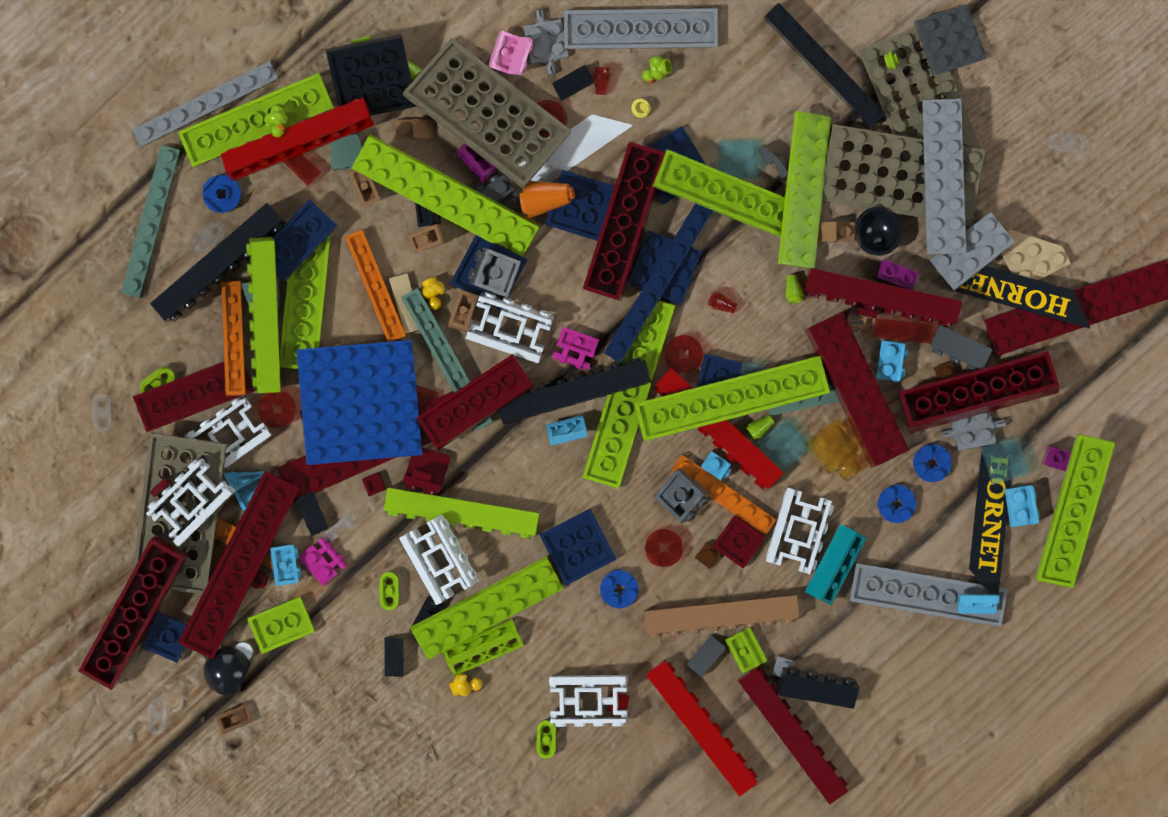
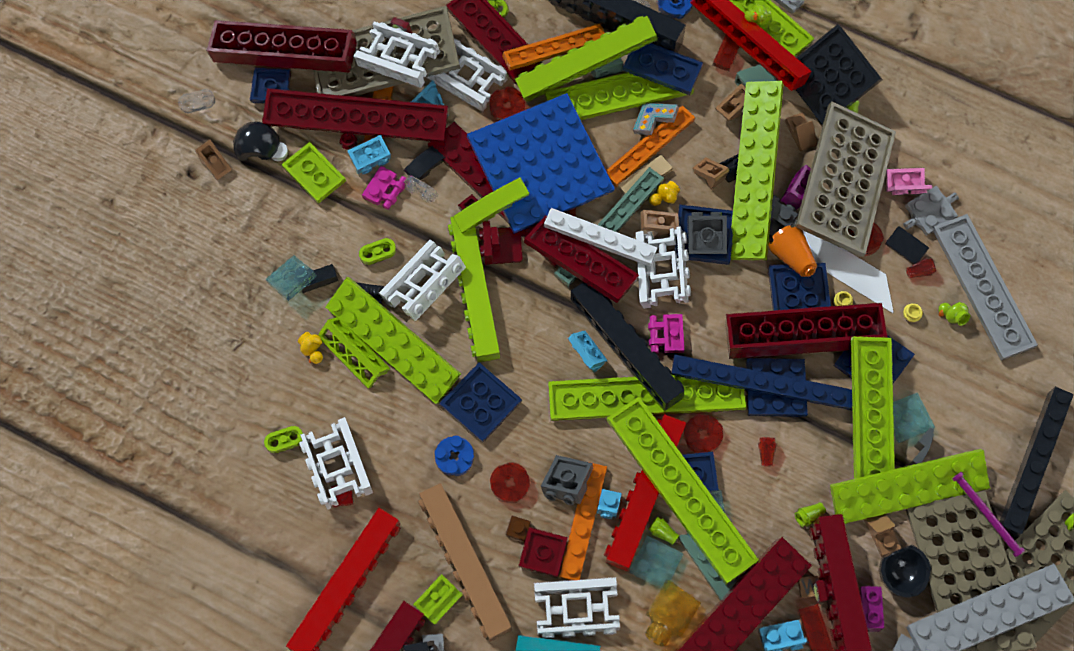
camera: 70 degrees right, 20 degrees down
dark grey slope [687,635,726,677] -> none
none -> clear light blue plate [265,255,317,301]
none -> lime slope [453,177,529,233]
none -> white plate [544,208,657,266]
none -> light grey tile [633,103,679,135]
none -> light yellow plate [834,291,853,306]
none -> magenta bar [952,472,1025,557]

